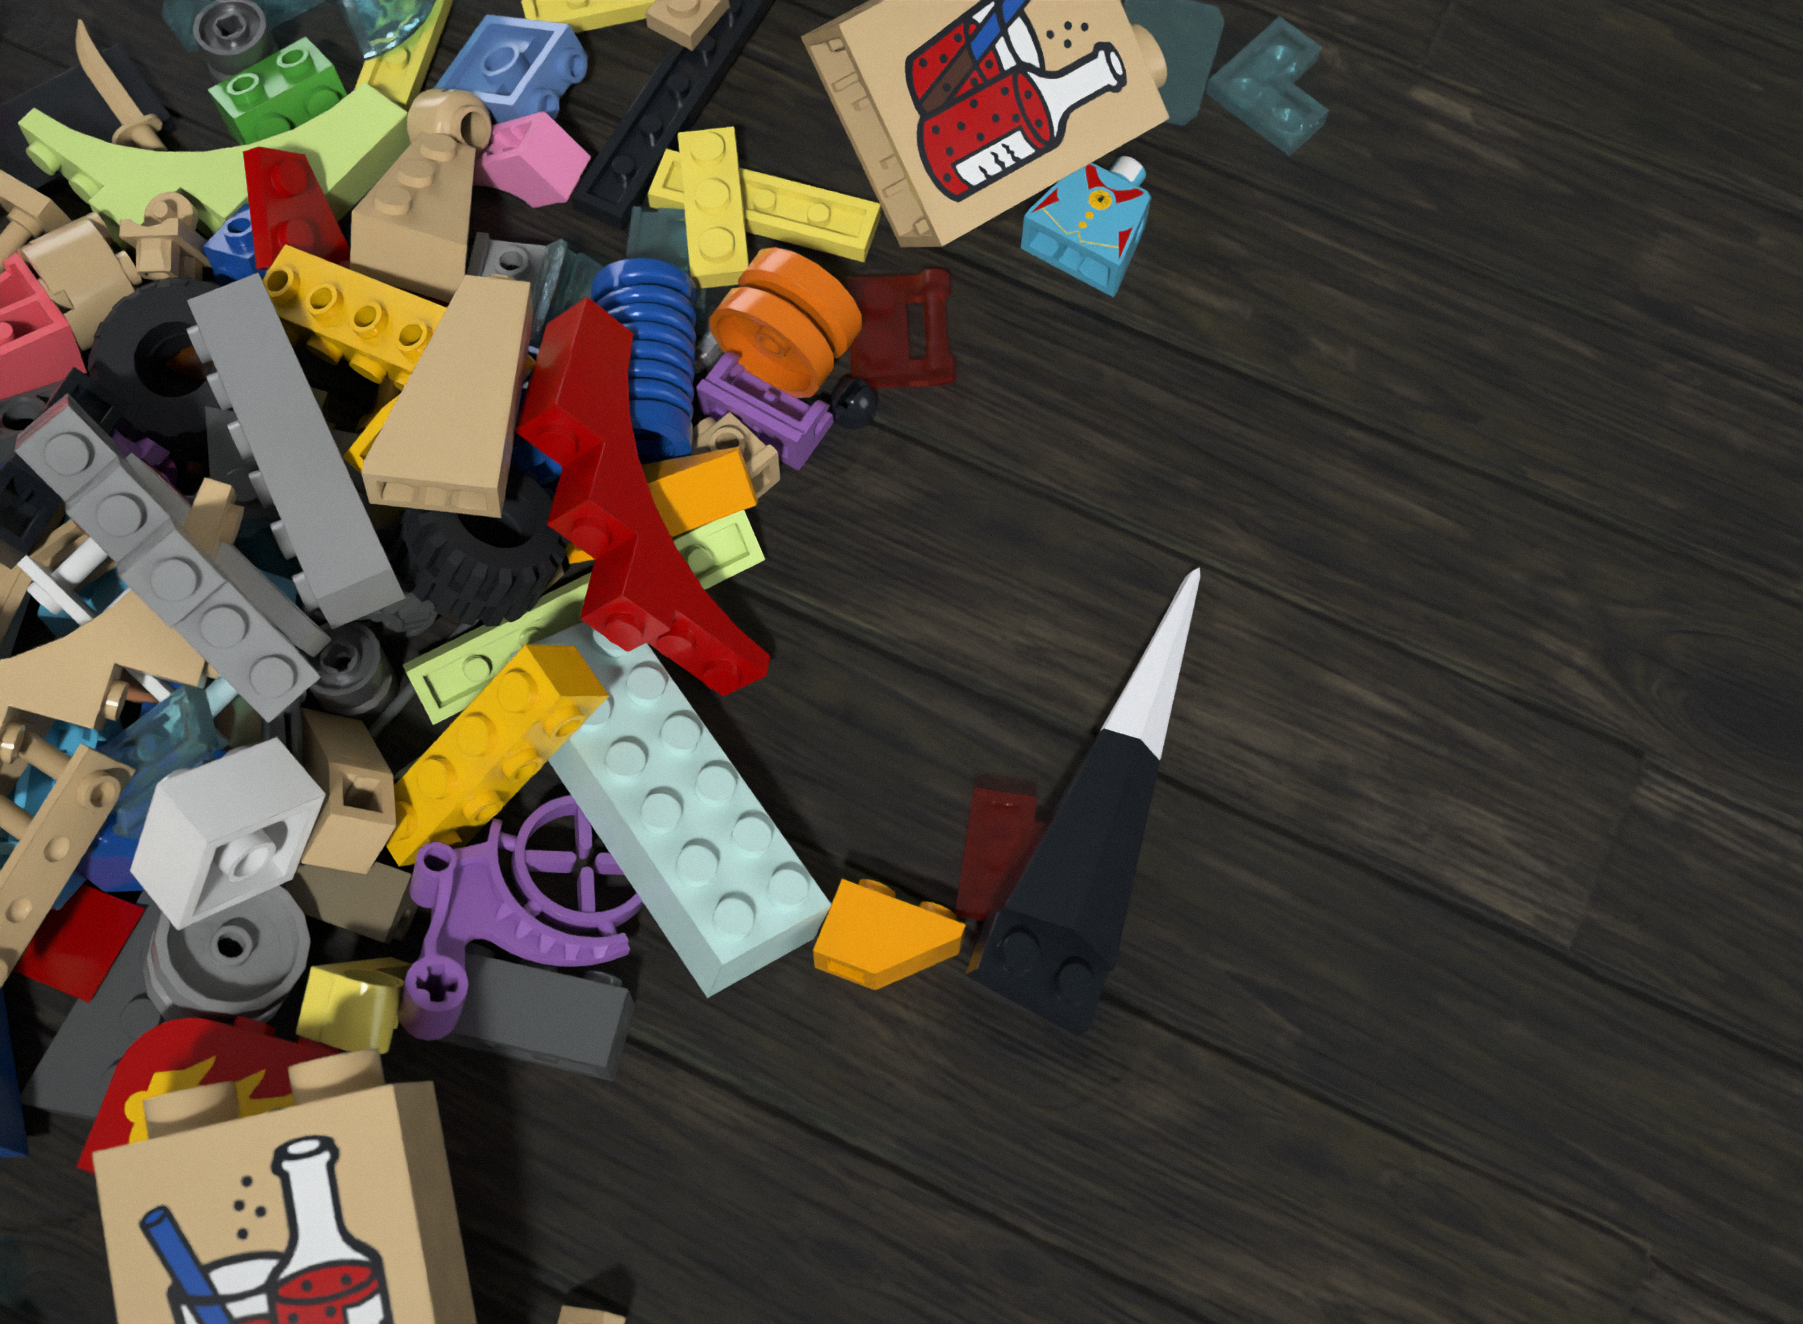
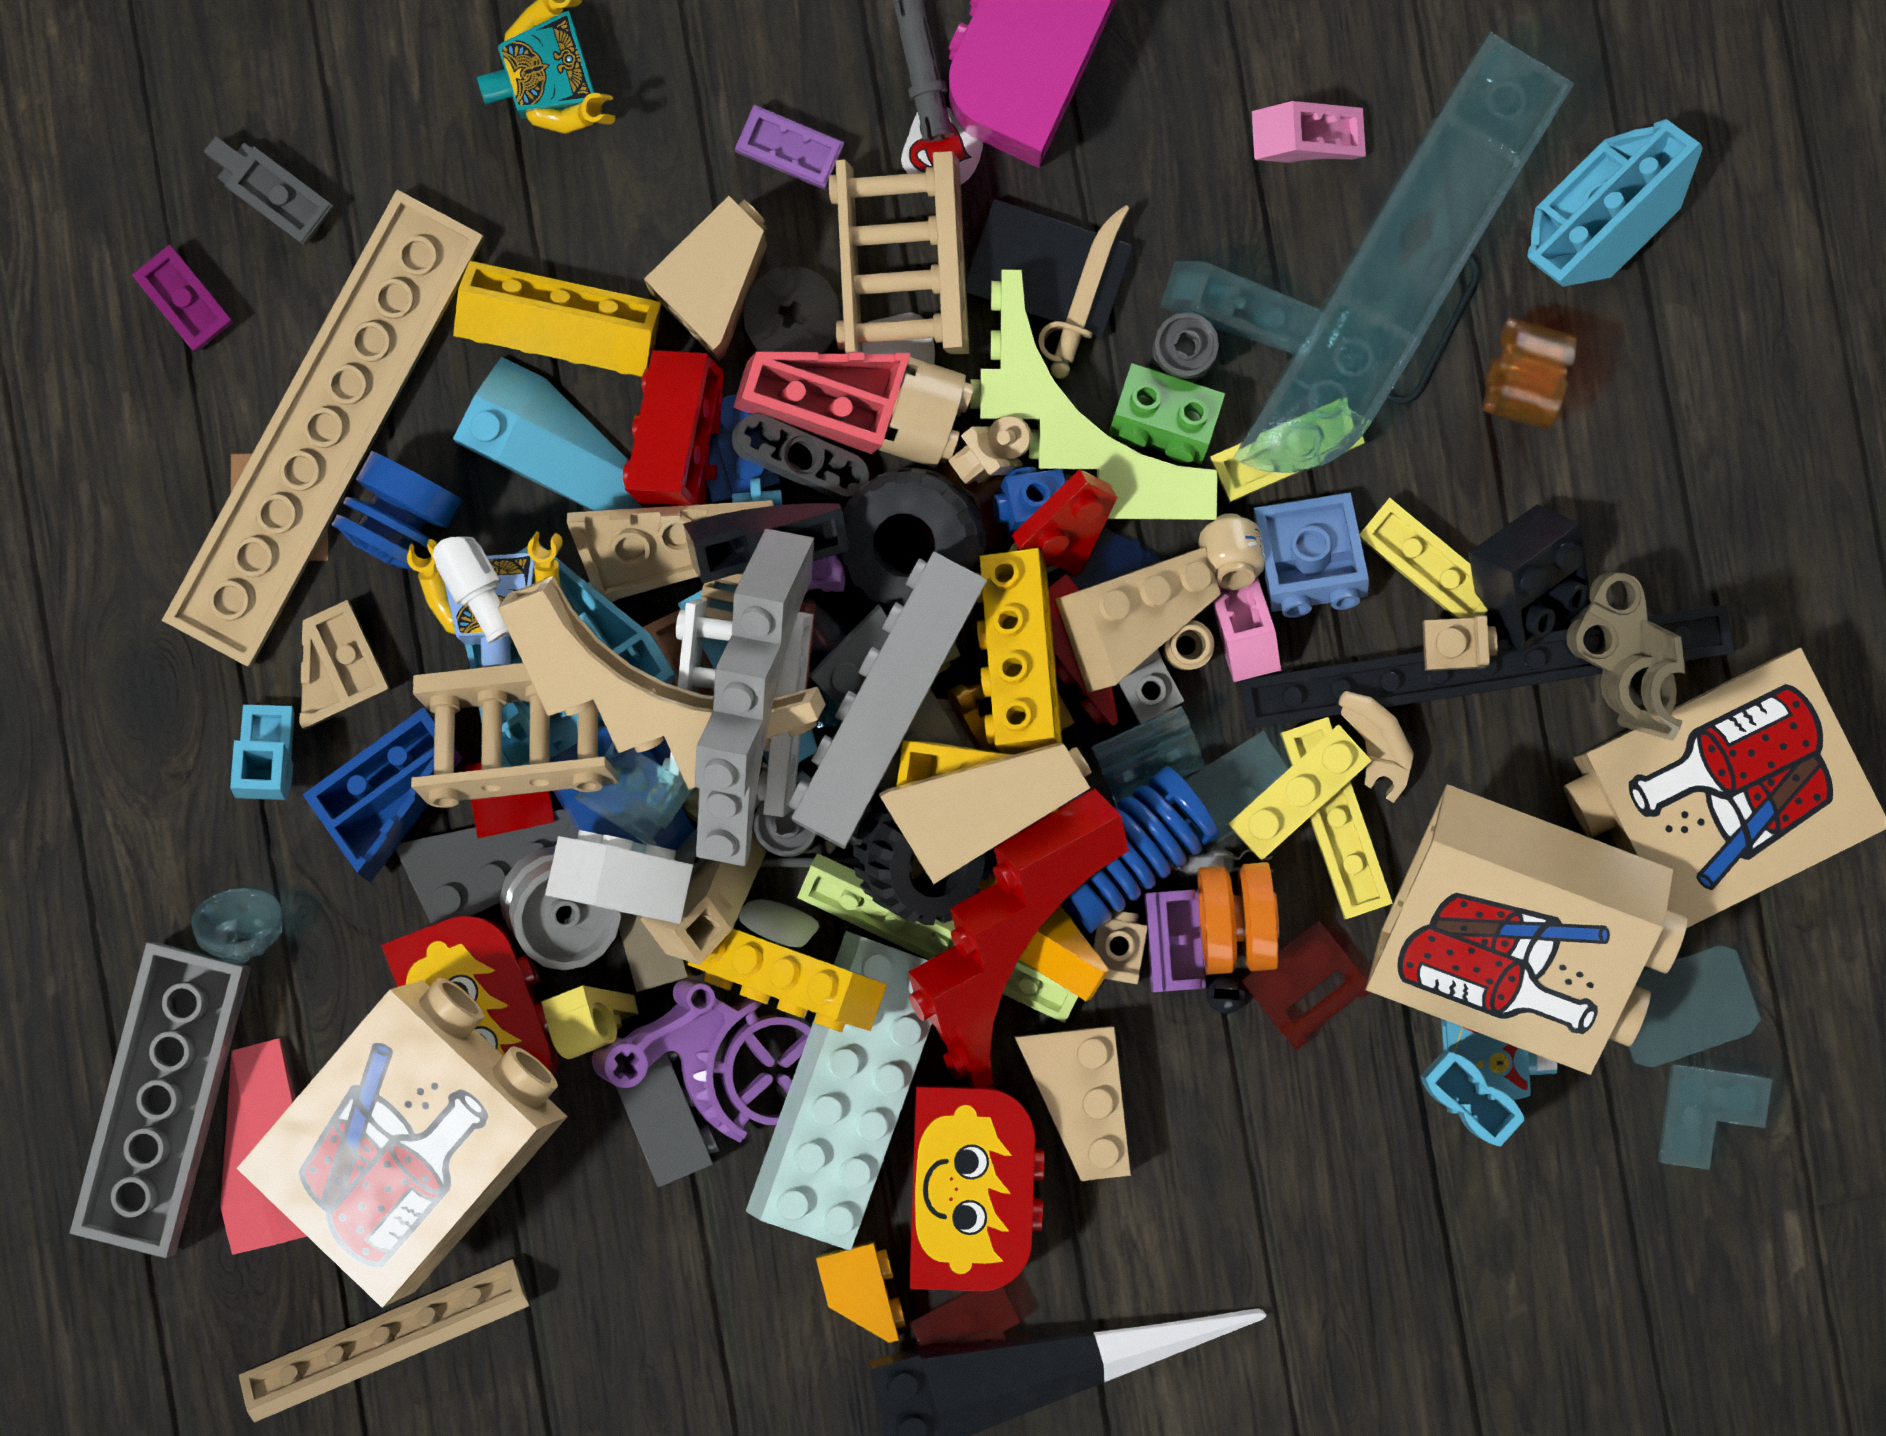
camera: 55 degrees right, 20 degrees up
none -> brick [910,1084,1044,1291]
none -> tan wedge [1014,1026,1131,1181]
none -> tan brick [1161,620,1214,670]
none -> tan piece [1339,691,1414,803]
none -> medium azure brick [1420,1050,1524,1146]

